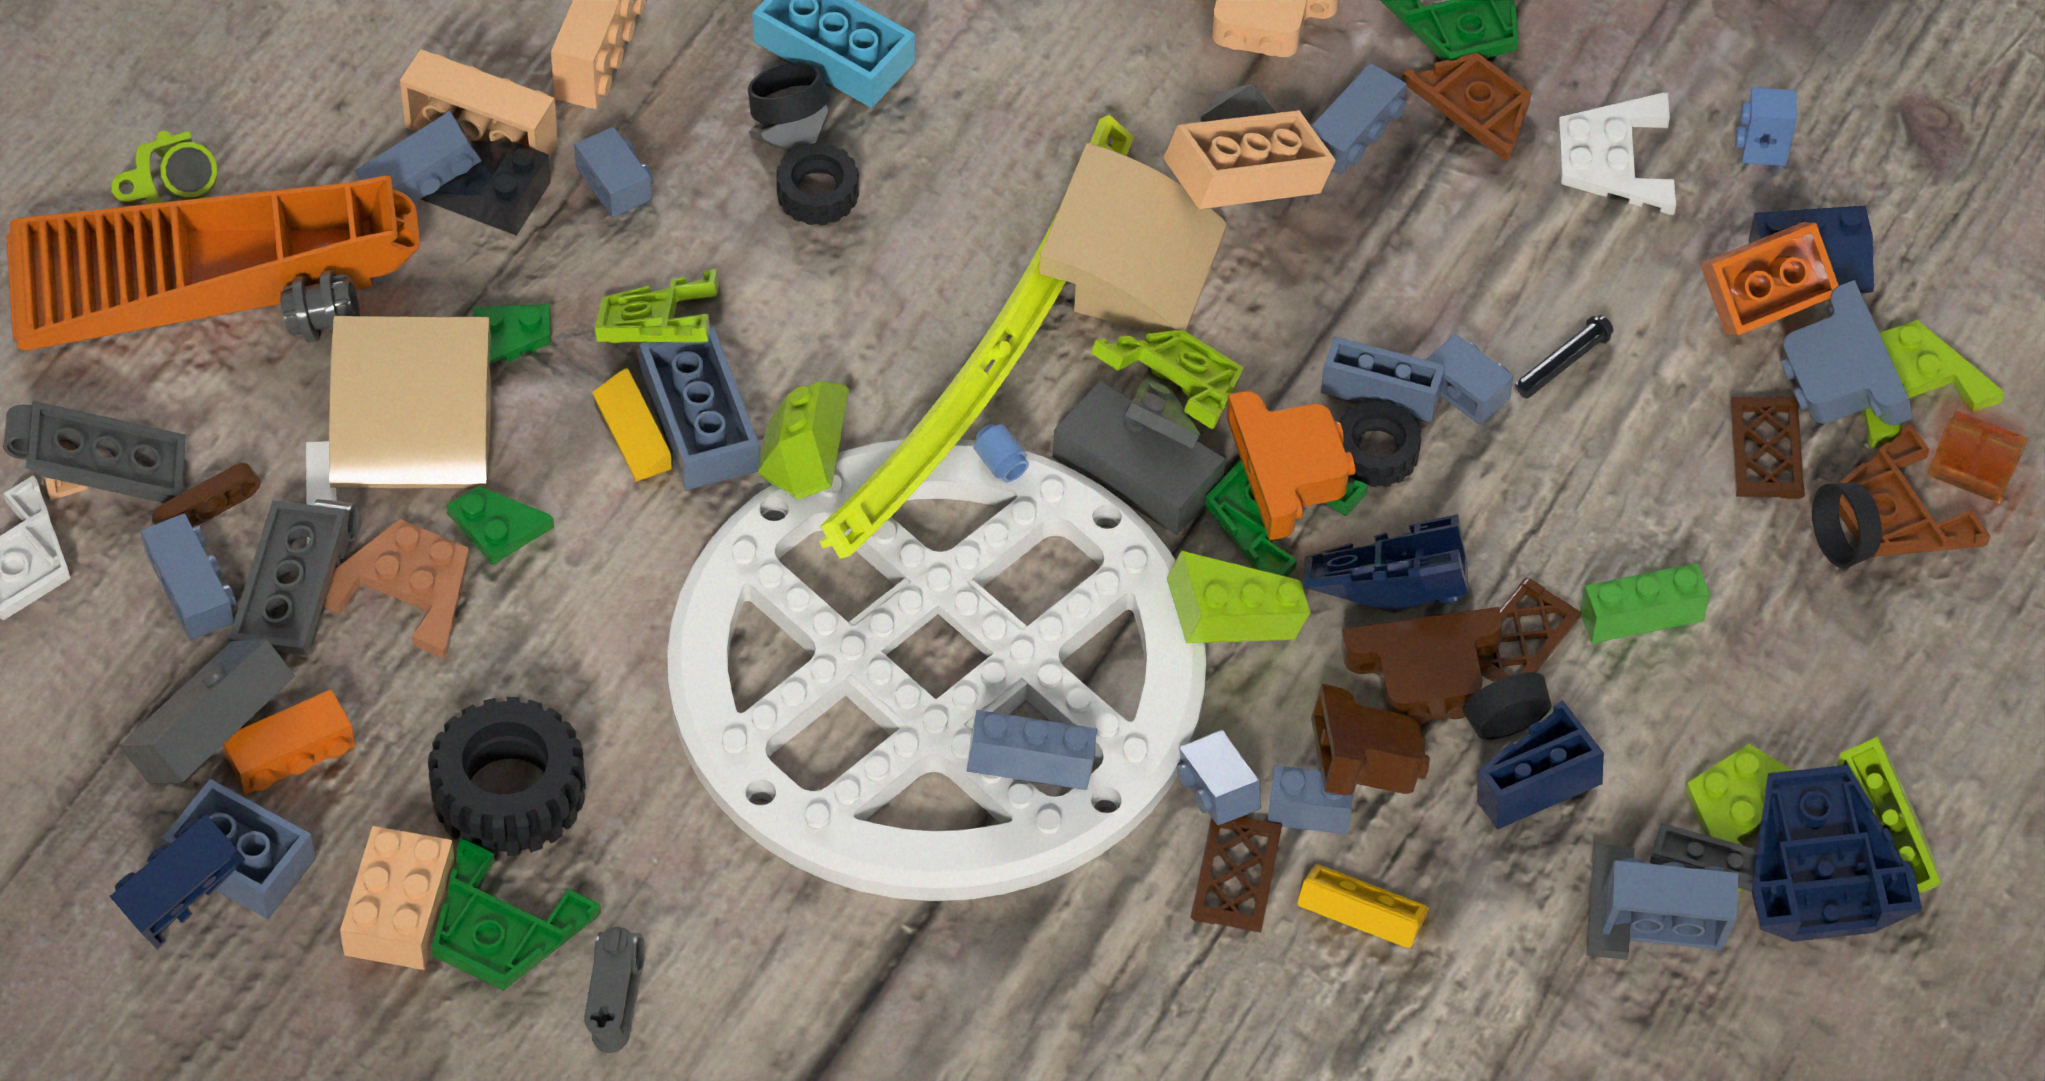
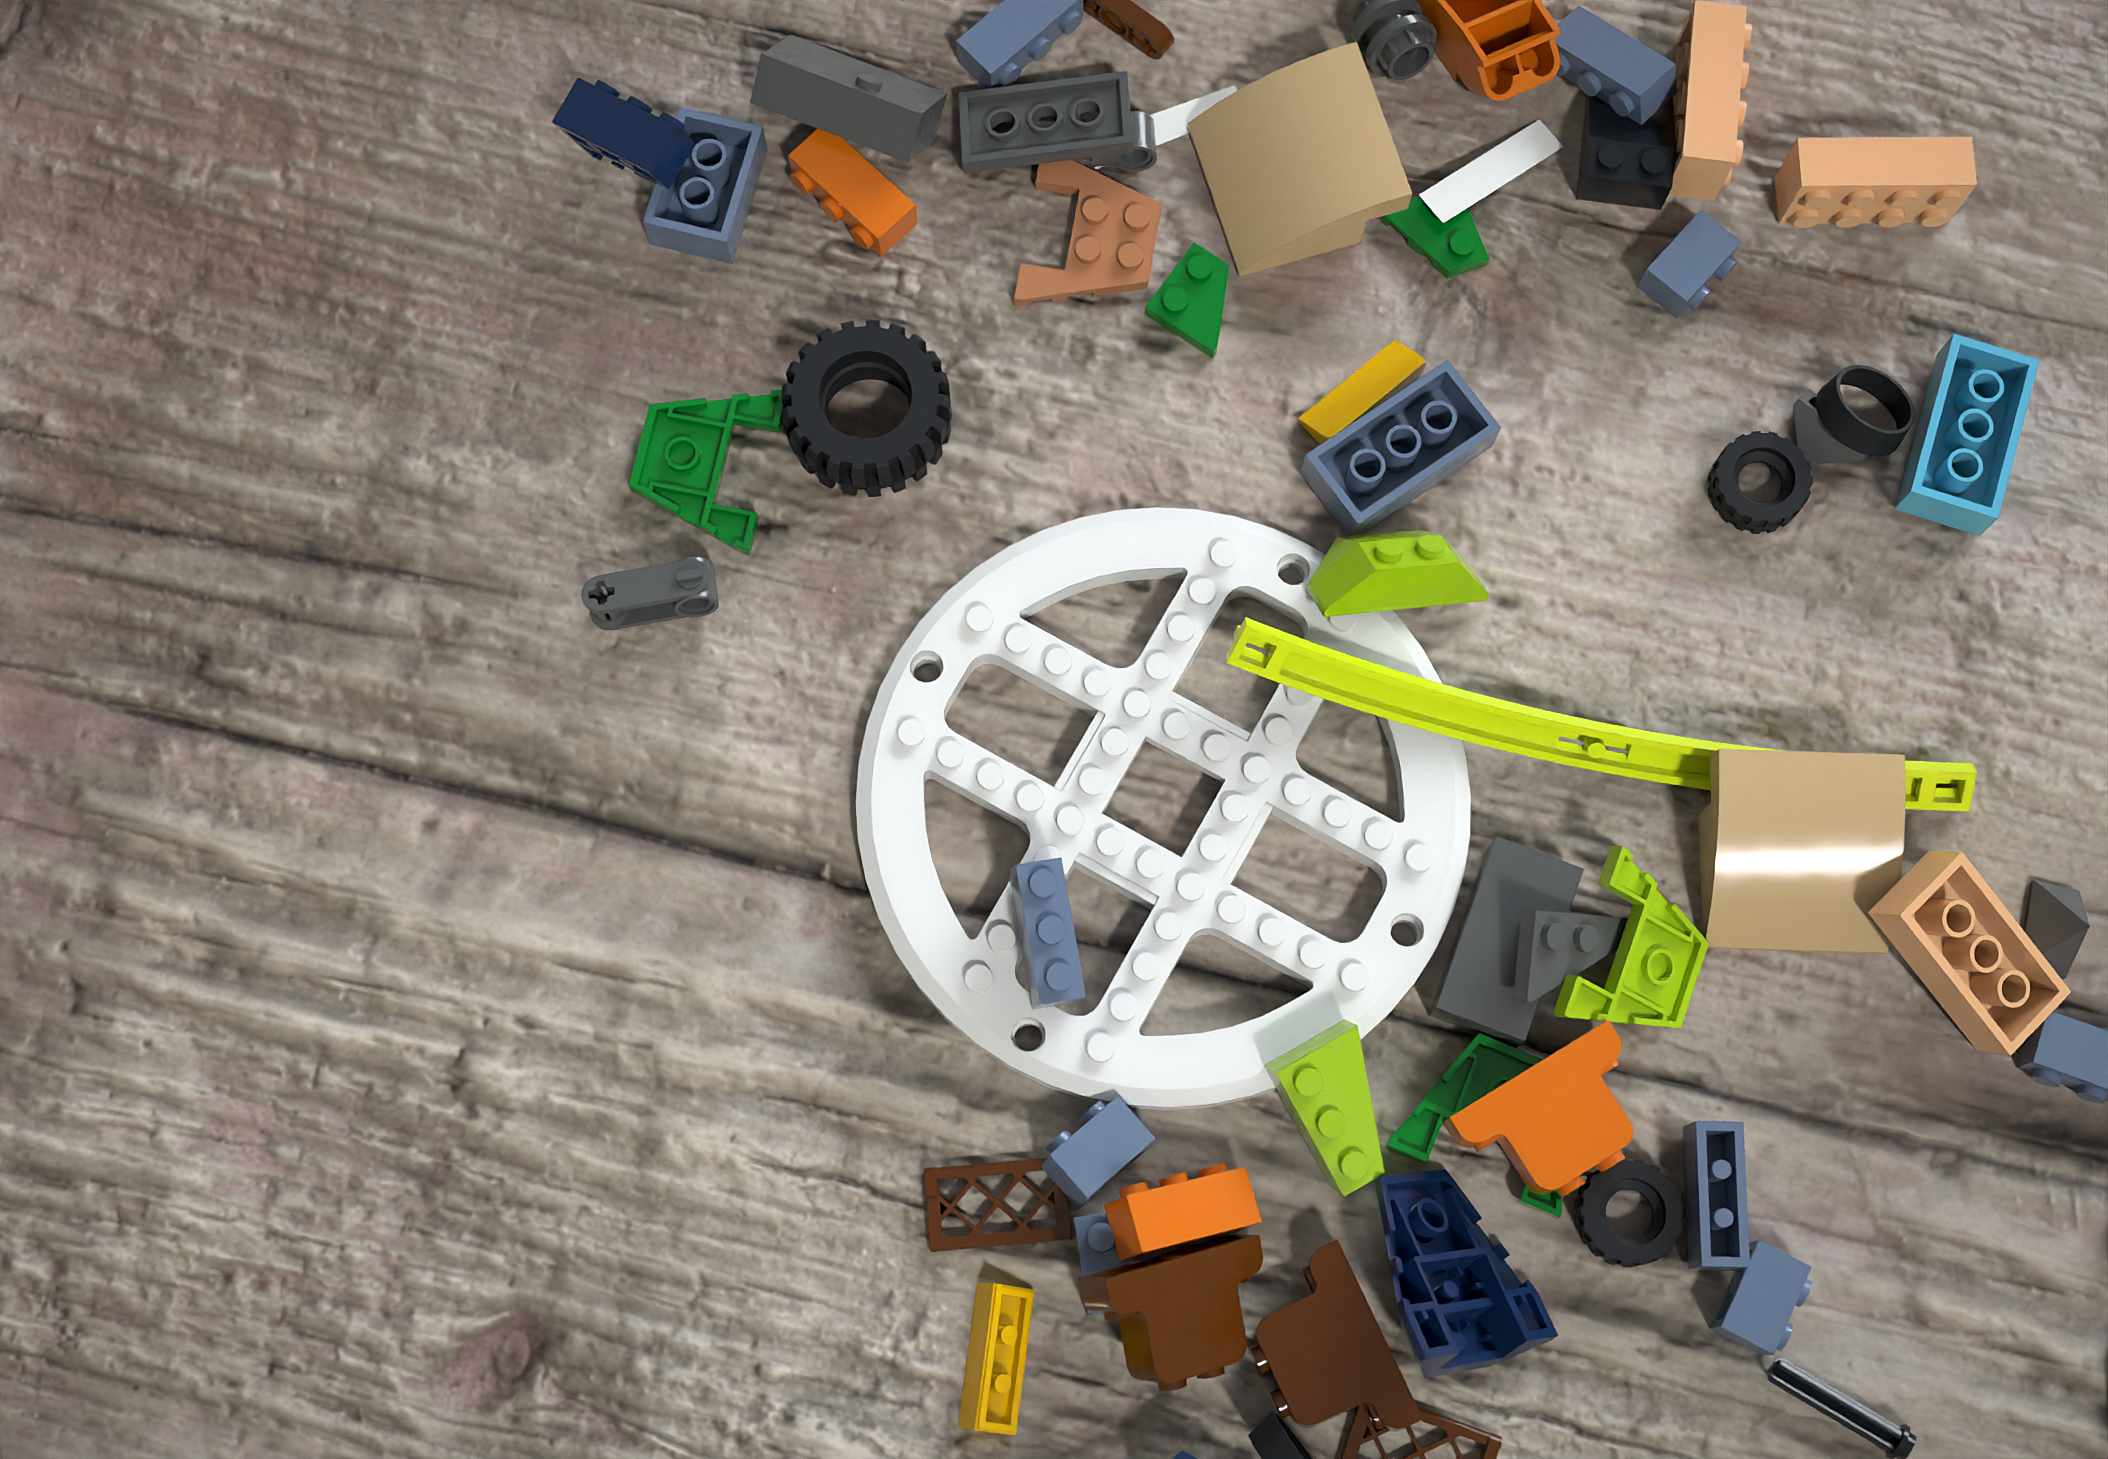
camera: 75 degrees right, 20 degrees up
light nougat brick [340,826,455,970] -> none
lime wing [594,269,719,343] -> none
medium blue brick [973,424,1029,483] -> none
none -> orange brick [1104,1163,1262,1261]
none -> white sticker [1419,119,1564,223]

